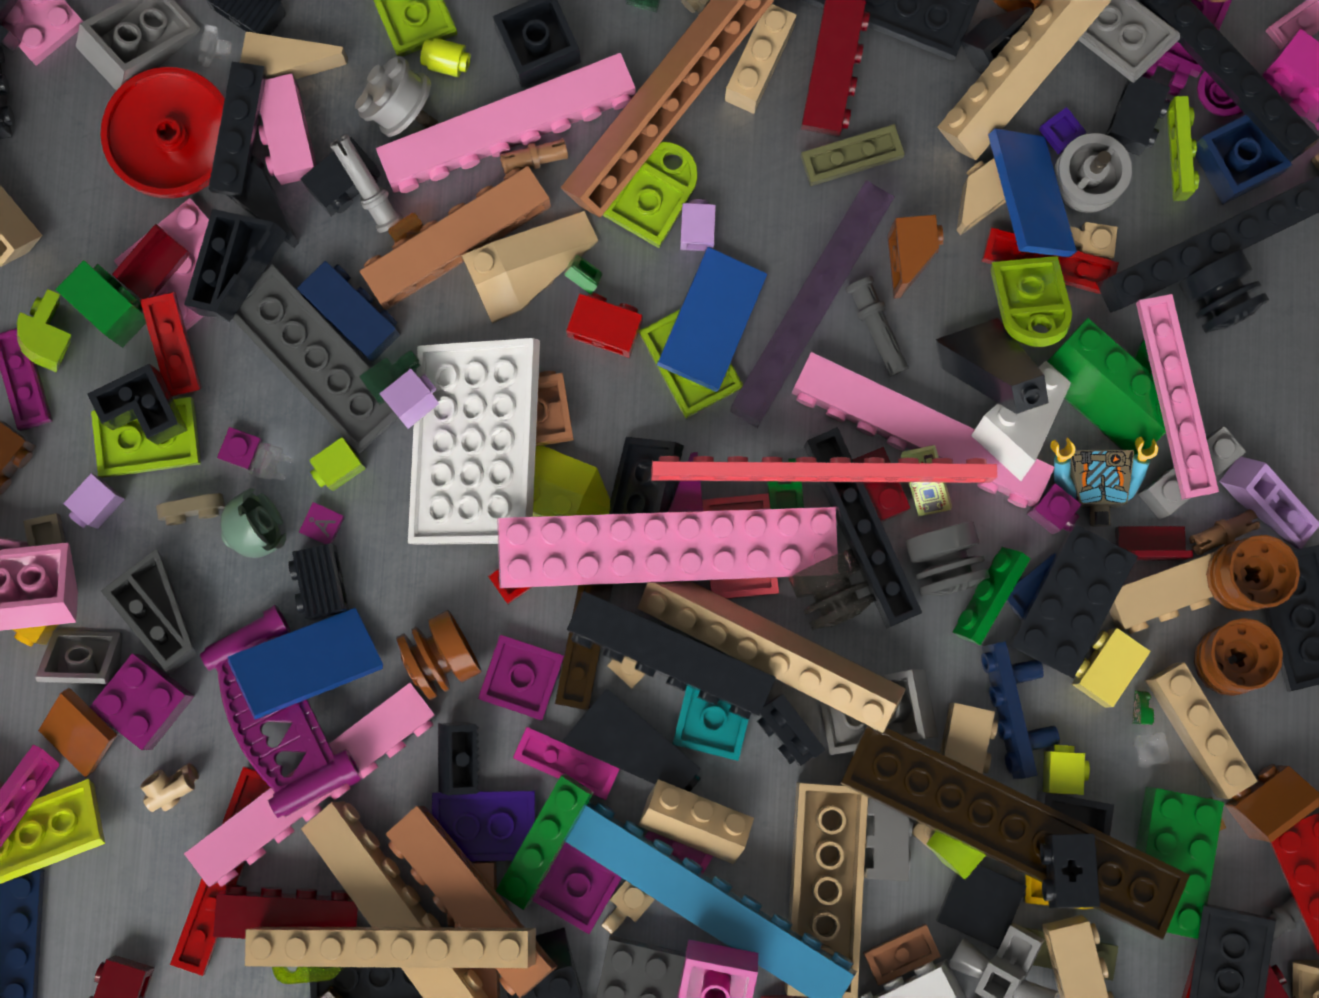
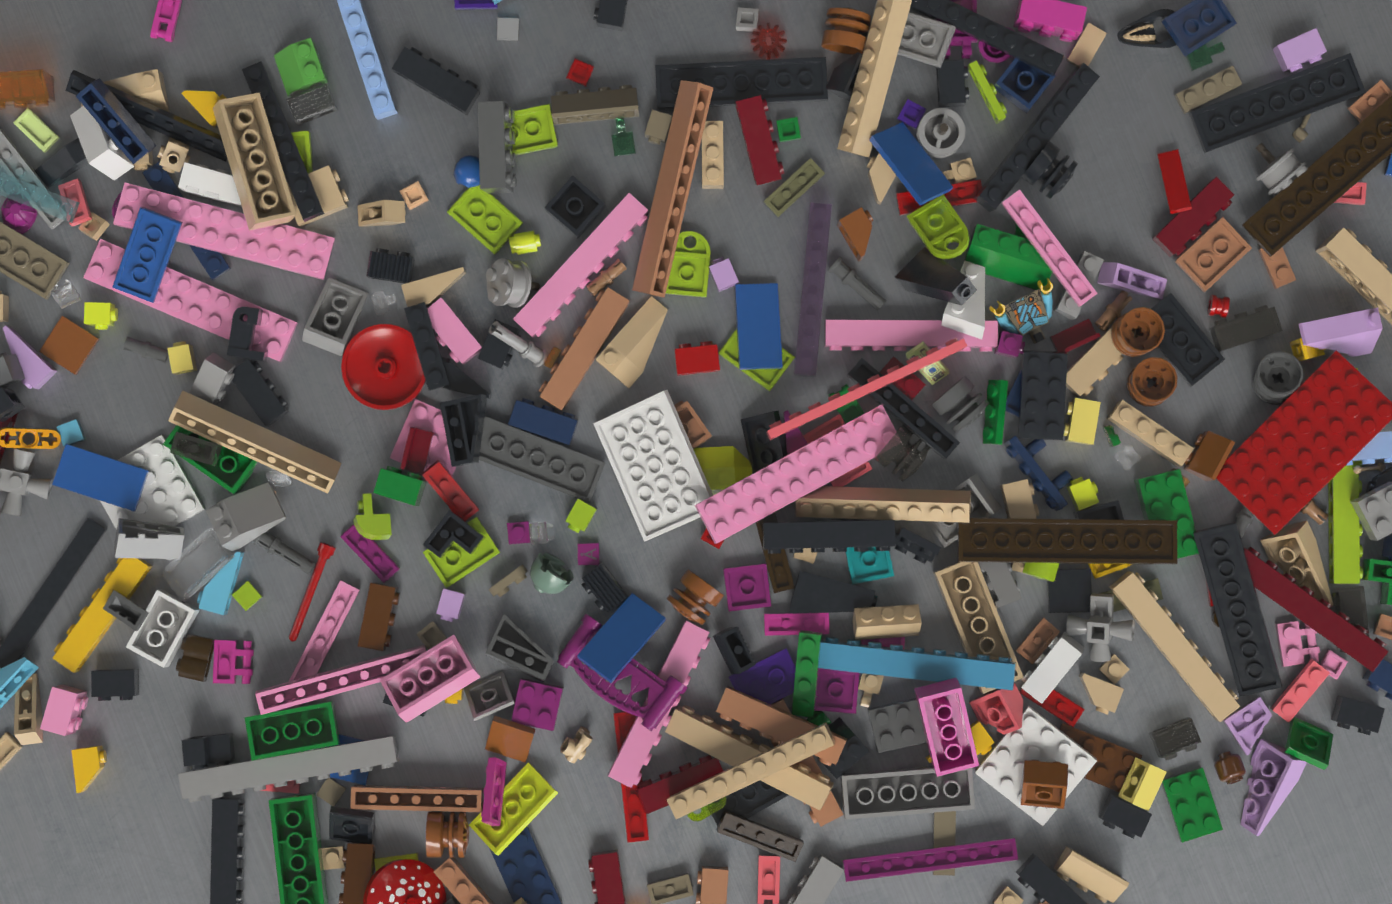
camera: 25 degrees left, 5 degrees up
clear green plate [359,350,421,405] -> none
lavender brick [380,369,439,429] -> none
green tile [564,254,602,294] -> none
black brick [1040,834,1100,908] -> none
none -> green plate [776,117,801,143]
none -> green plate [806,711,831,726]

